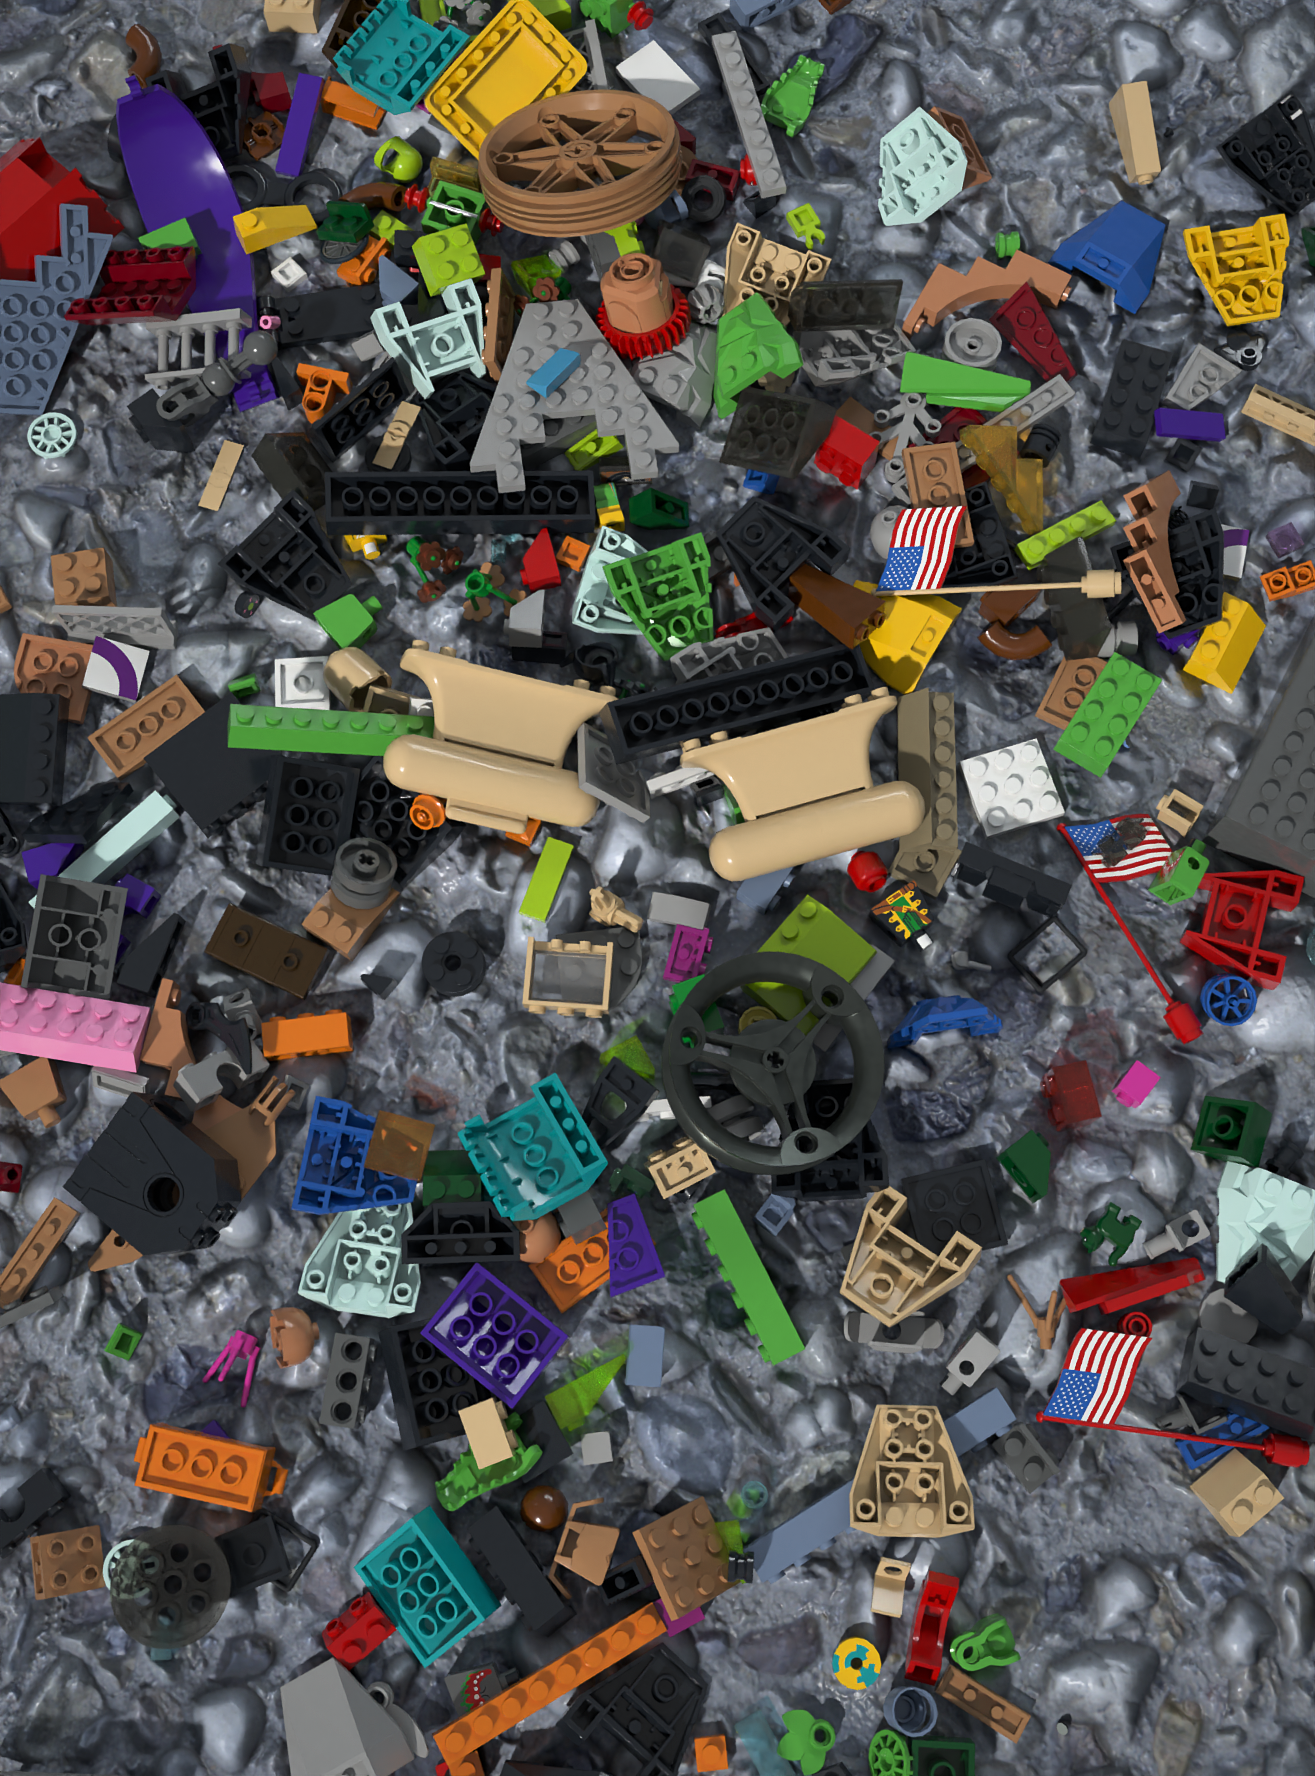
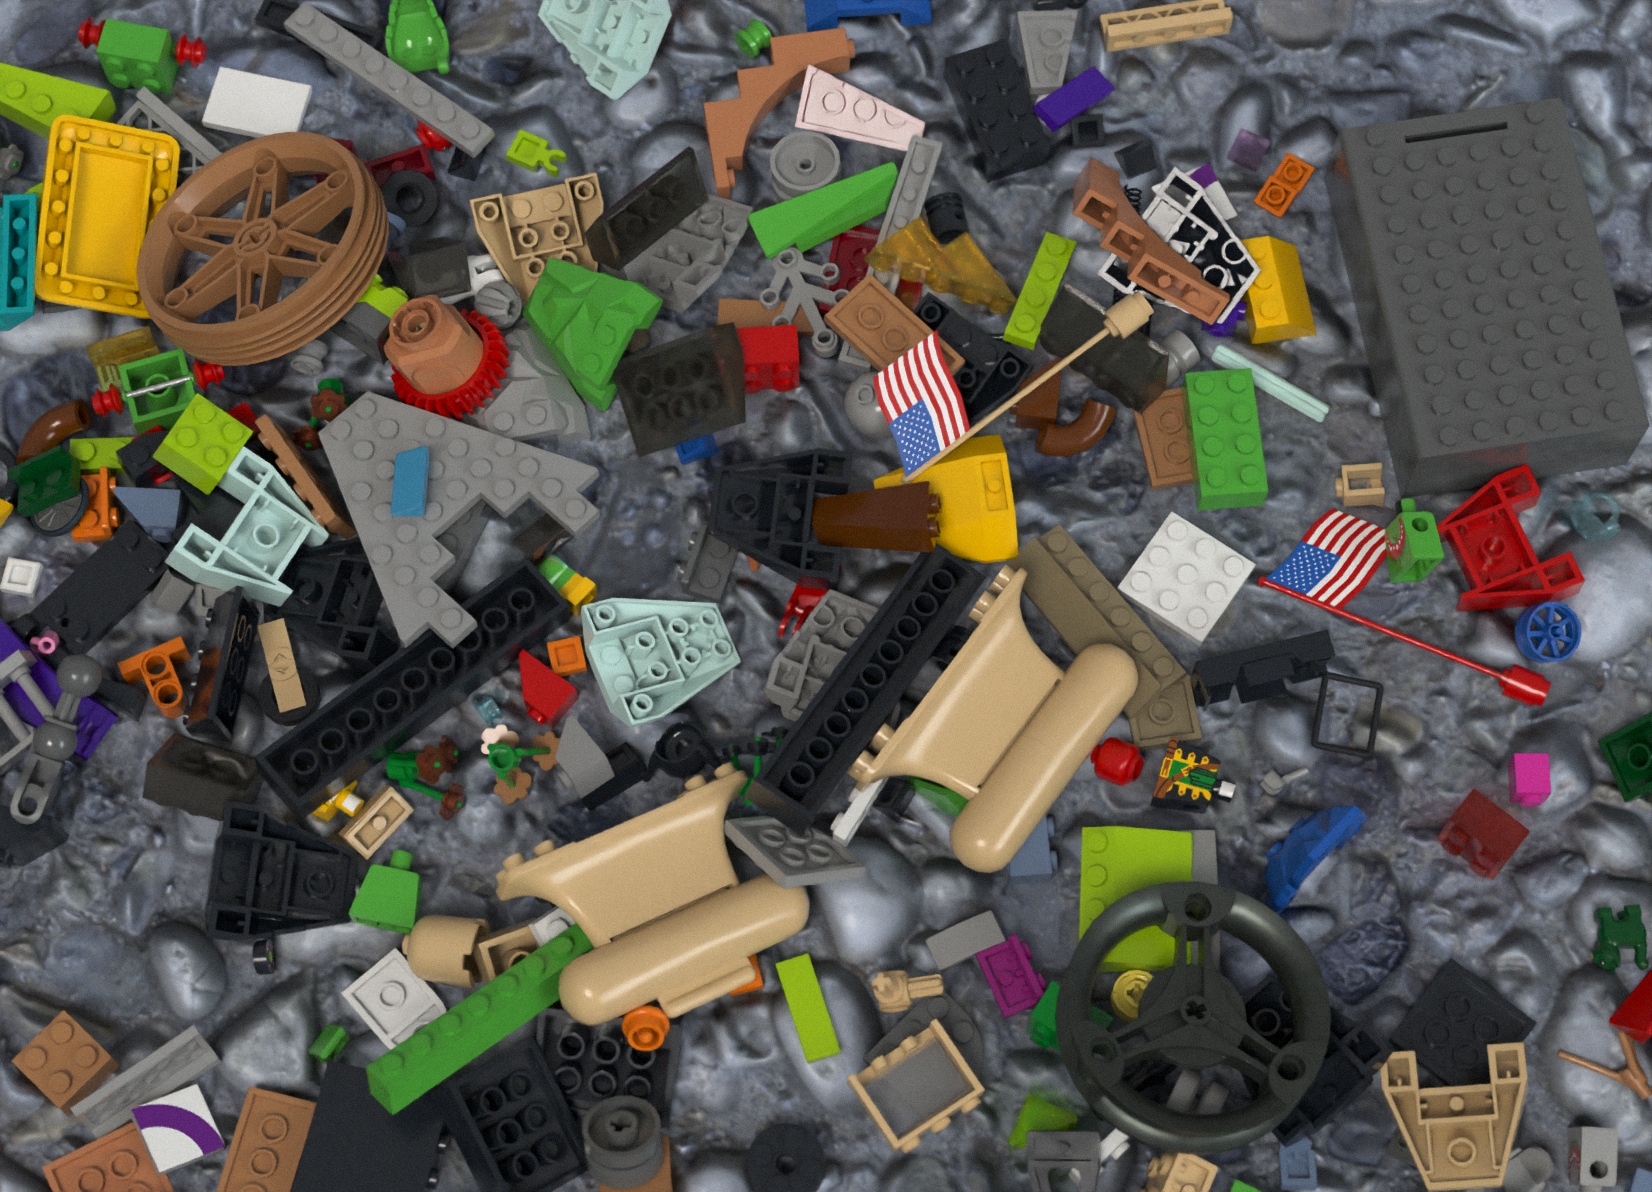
camera: 40 degrees left, 5 degrees down
tan piece [198,440,244,511] -> none
lime helmet [374,136,423,183] -> none
clear neon green slope [510,255,562,298] -> none
lime slope [564,429,624,471] -> none
bright green wedge [602,532,714,661] -> none
dark green slope [629,488,689,530] -> none
dark green slope [996,1130,1051,1204] -> none
clear smoke hinge [1091,817,1148,868] -> none
none -> tan slope [338,785,414,860]
none -> light aqua axle [1211,344,1330,422]

